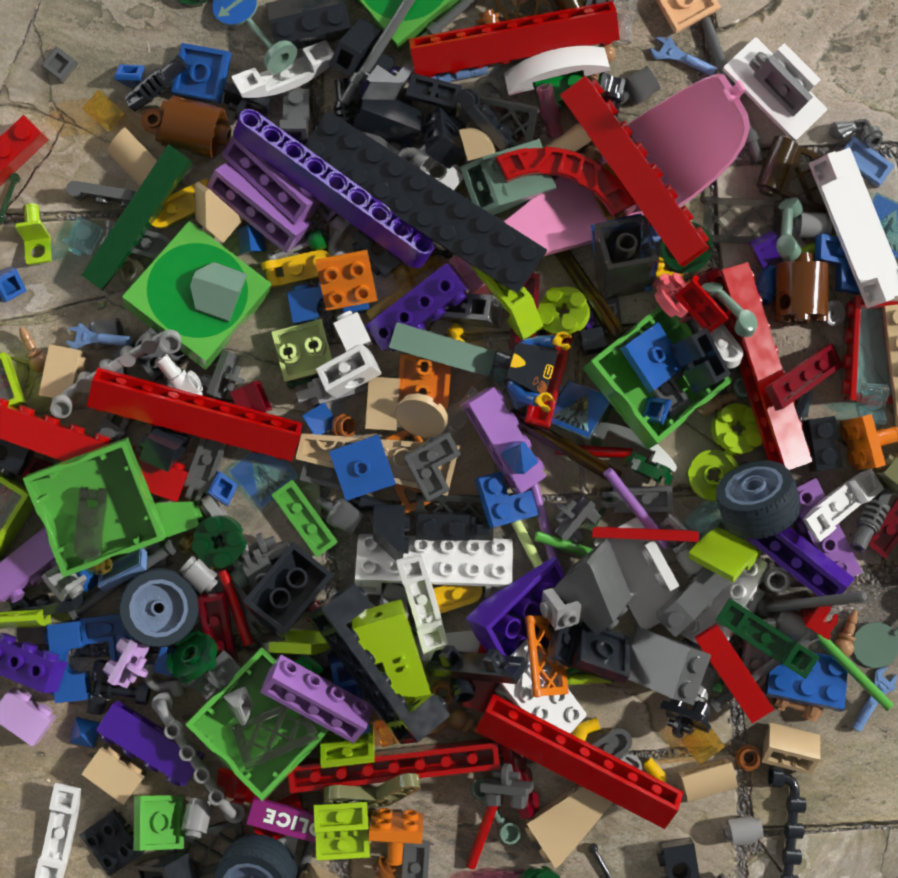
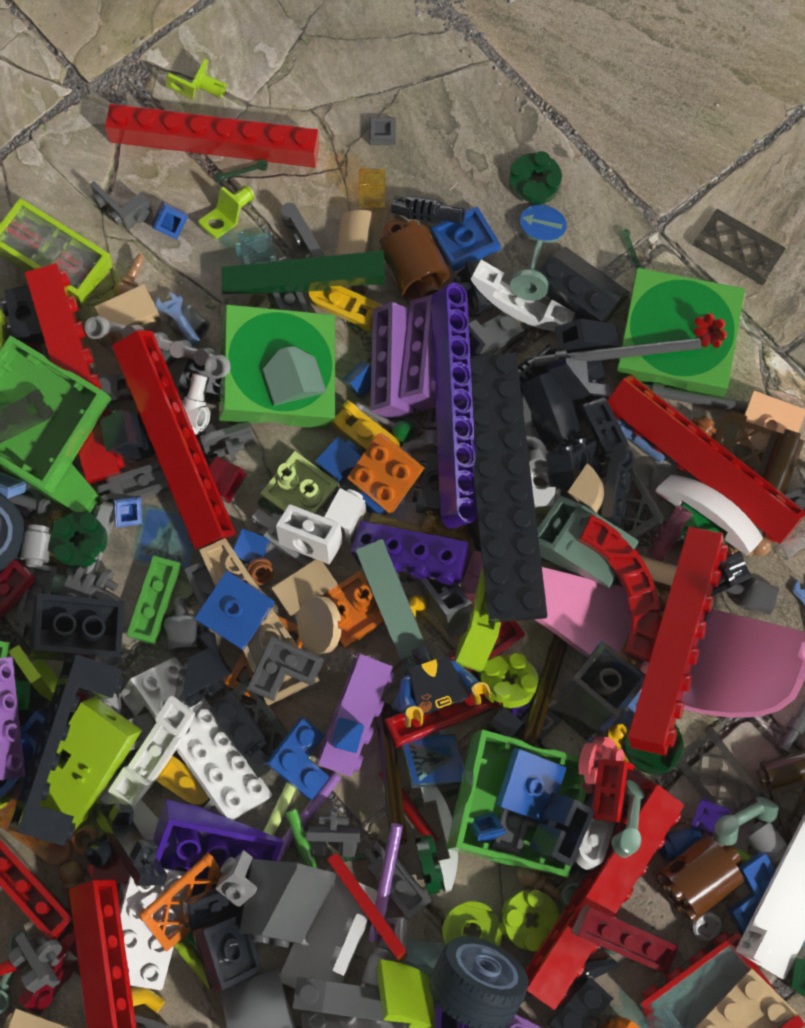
camera: 55 degrees right, 15 degrees down
blue slope [114,64,145,89] -> none
tan slope [194,181,243,243] -> none
red bar [217,569,254,646] -> none

